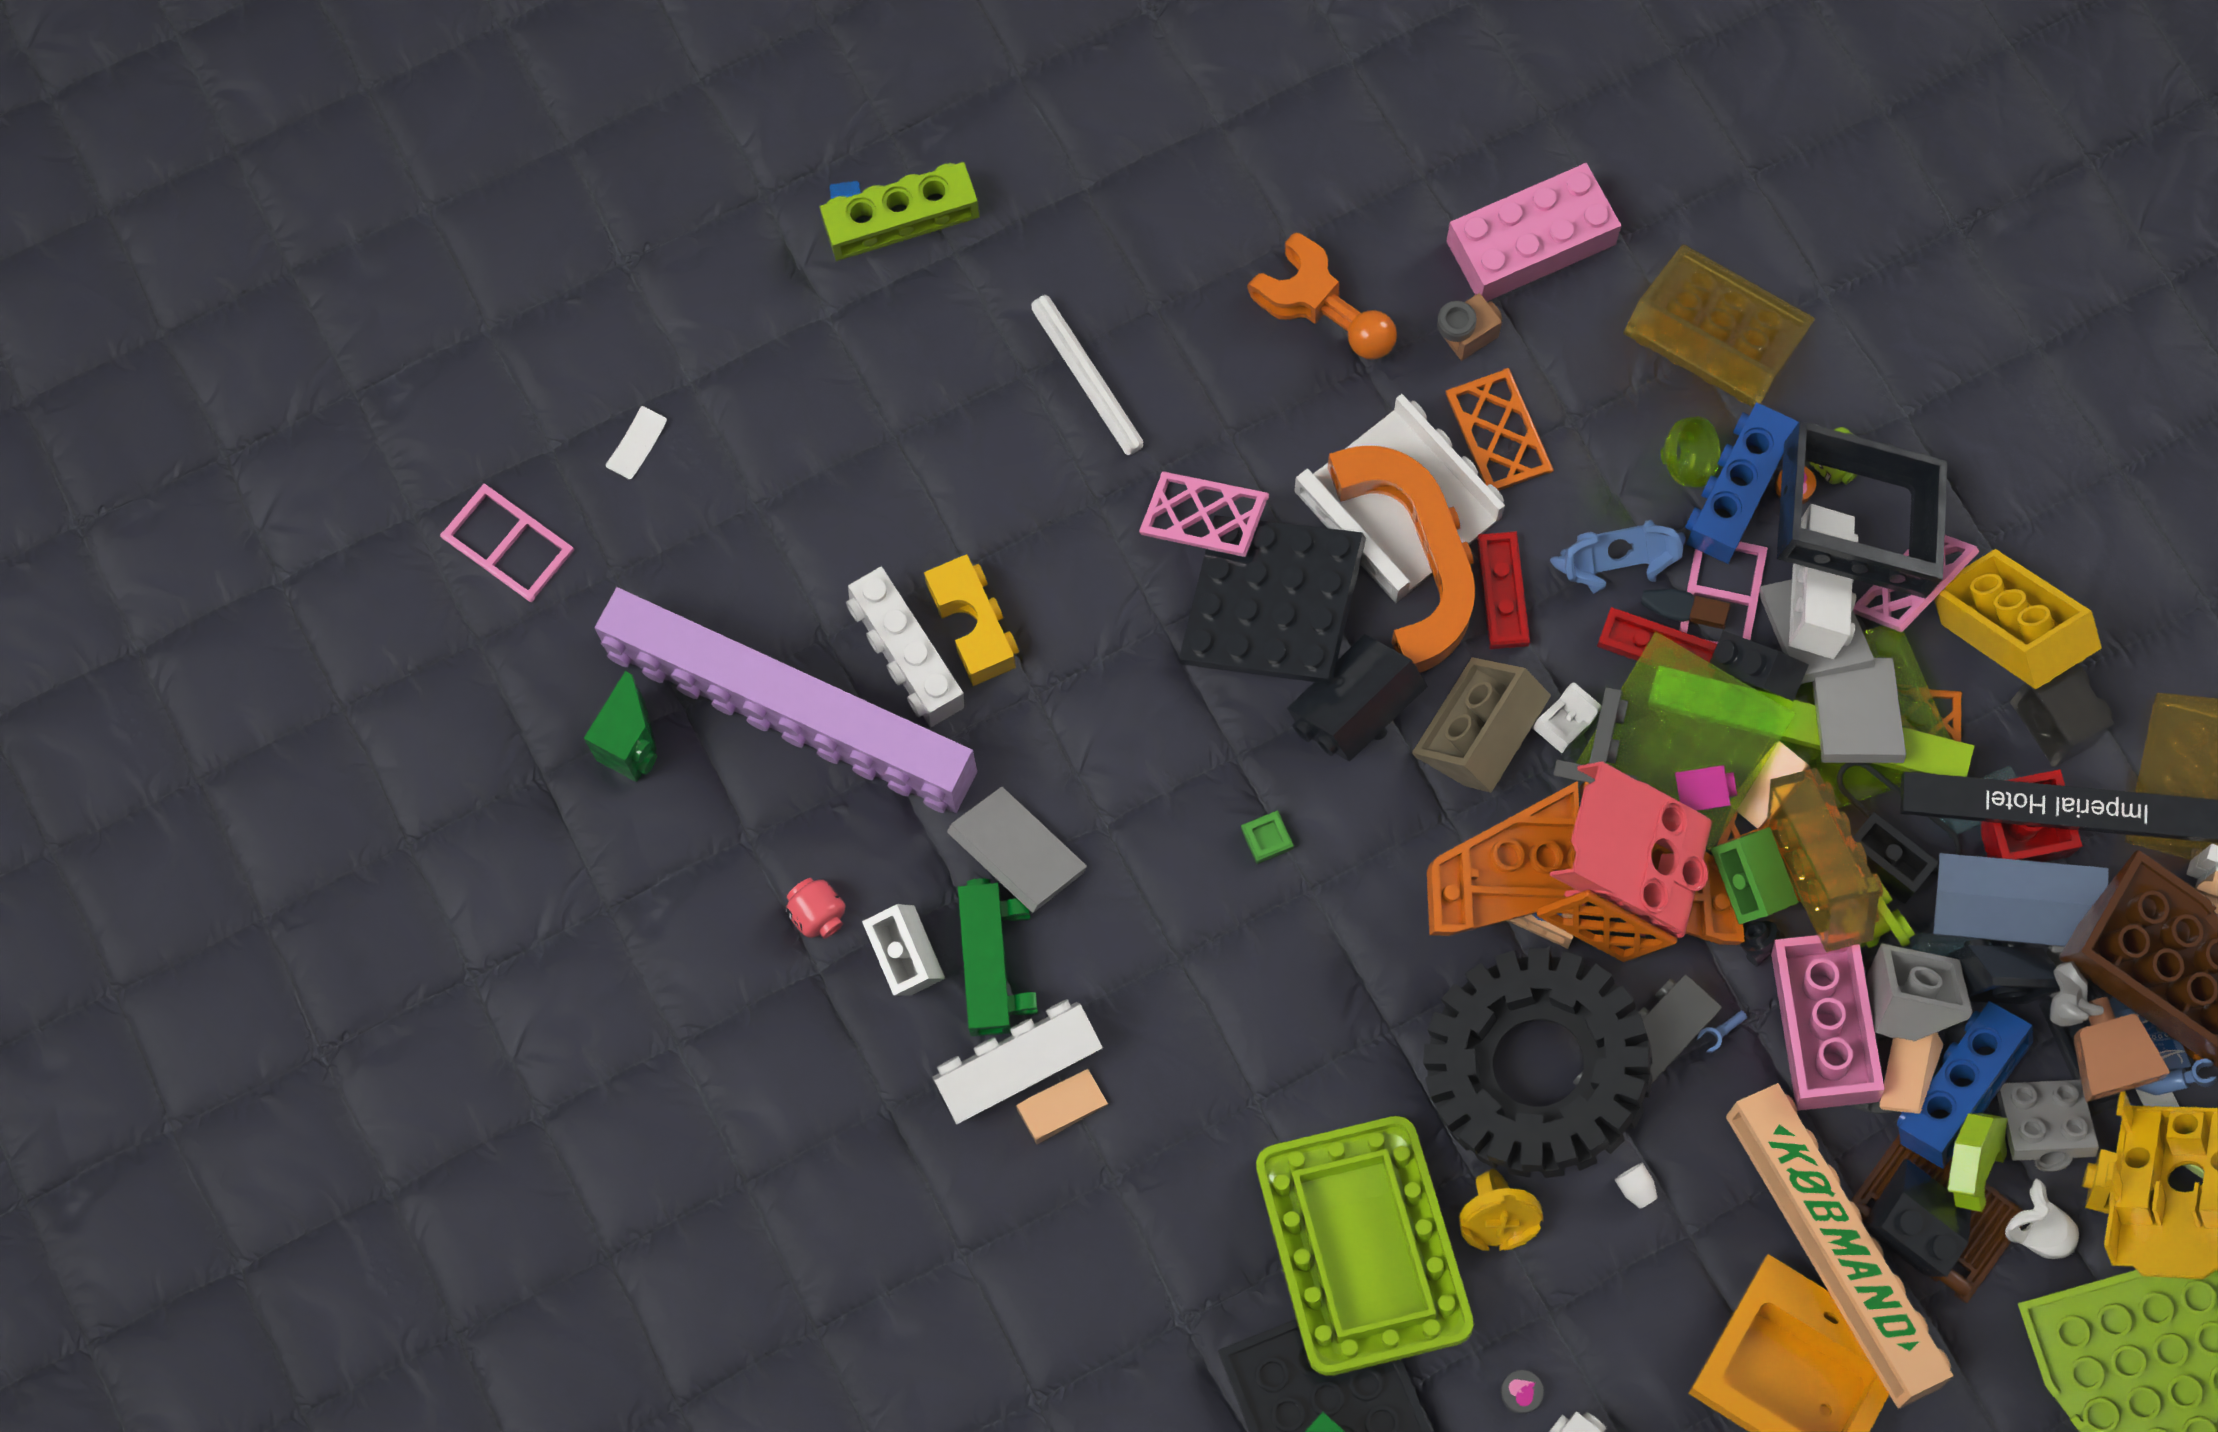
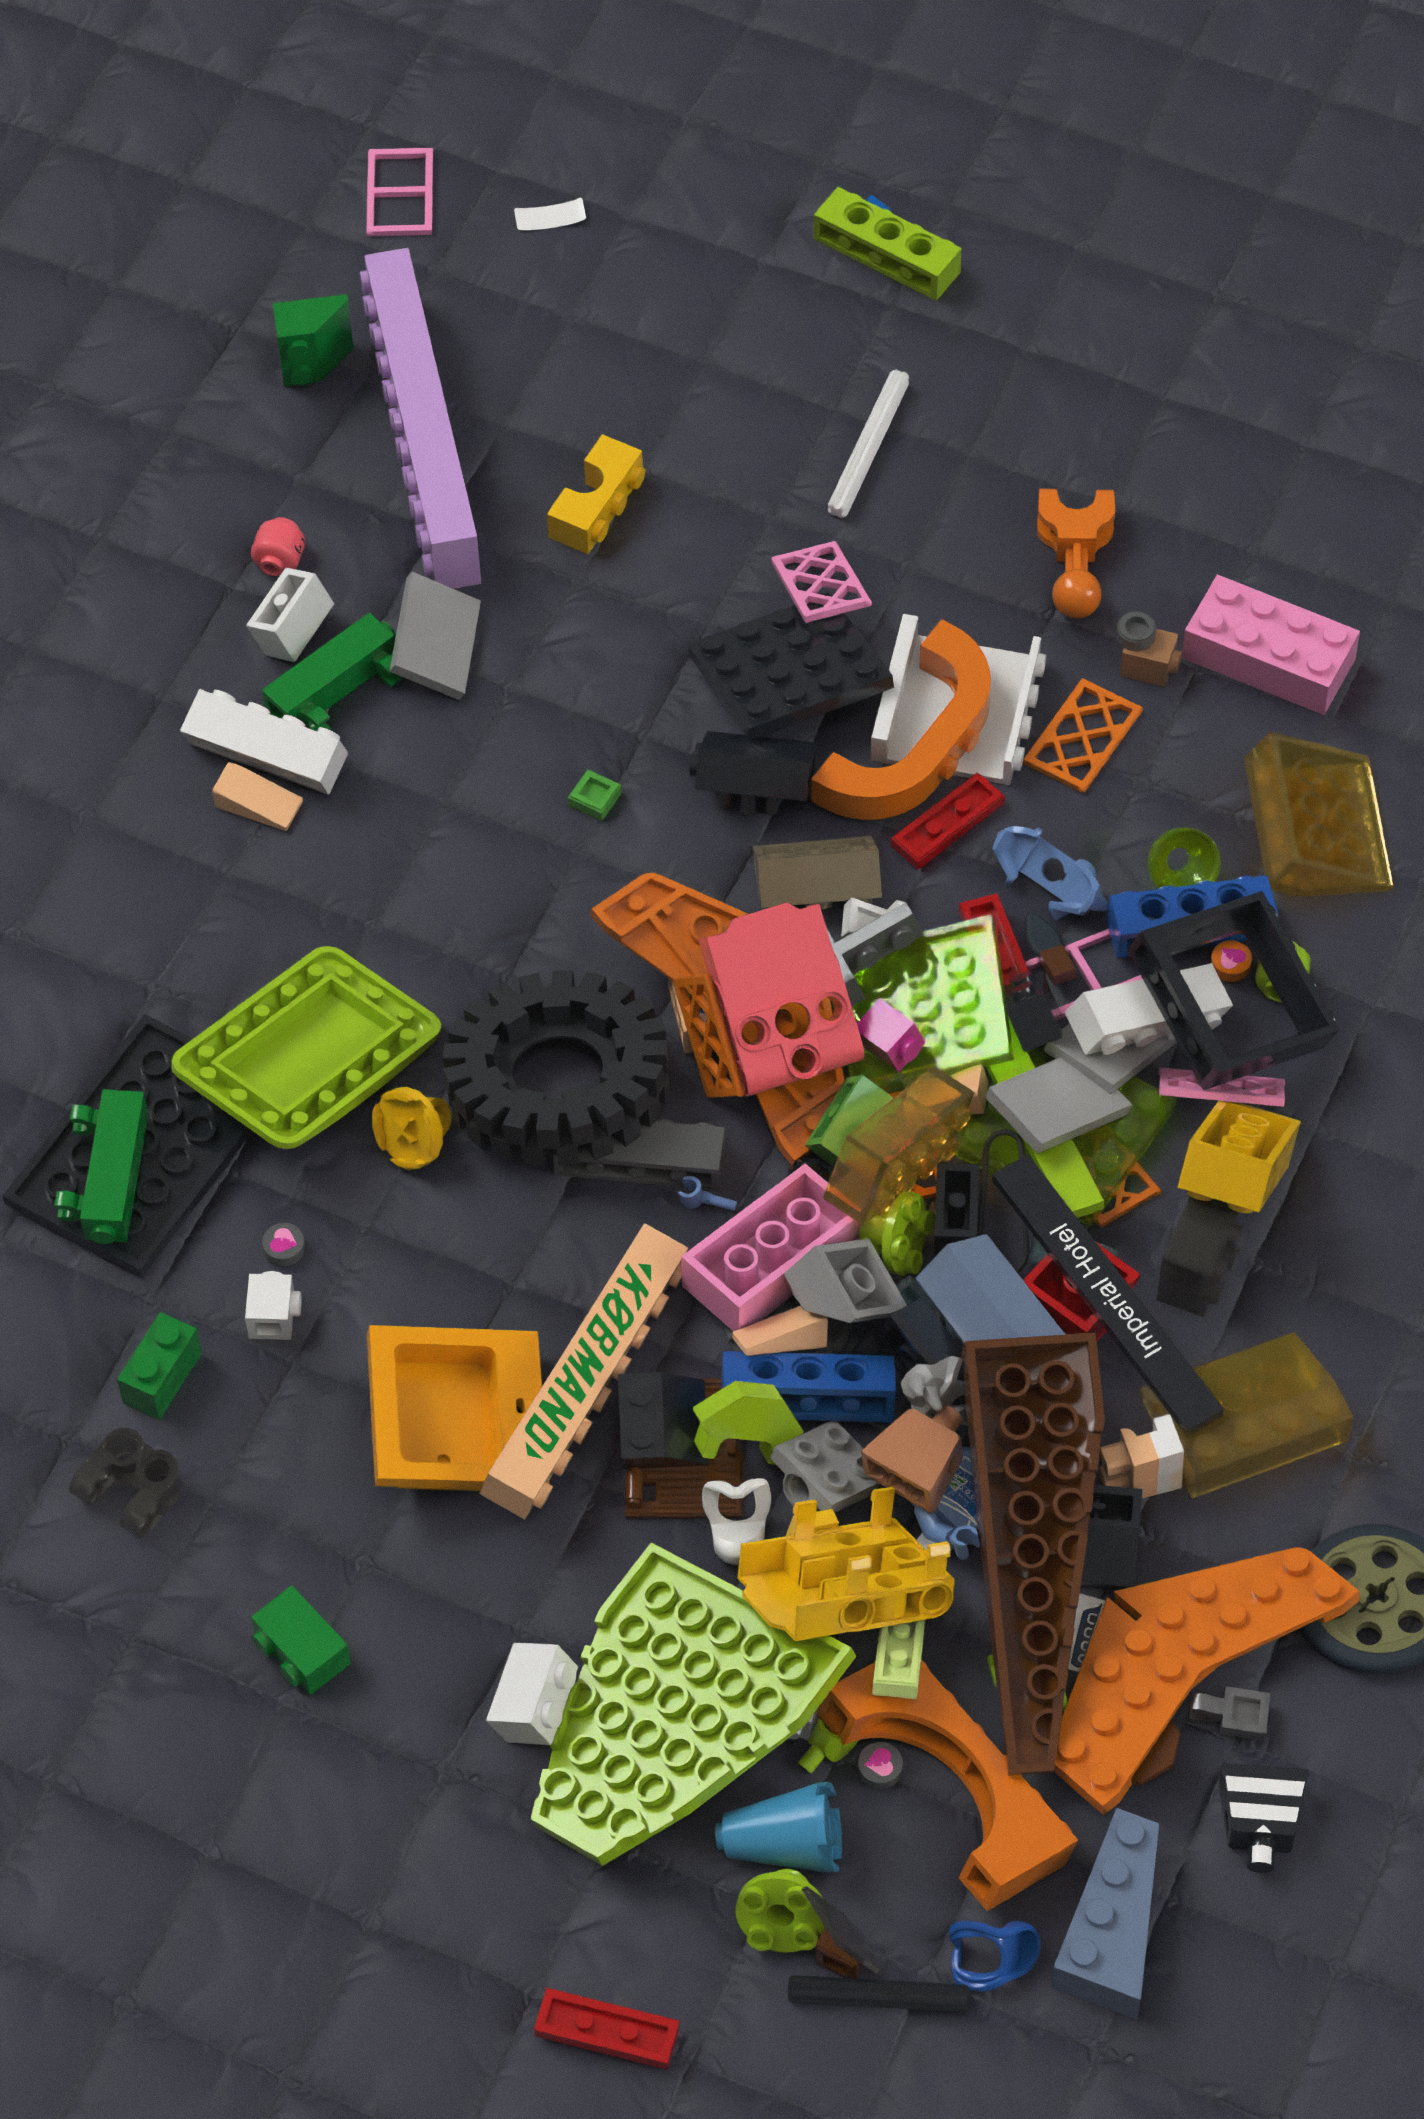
camera: 50 degrees right, 15 degrees down
white brick [846,566,964,727] -> none
white hose [1615,1163,1657,1209] -> none

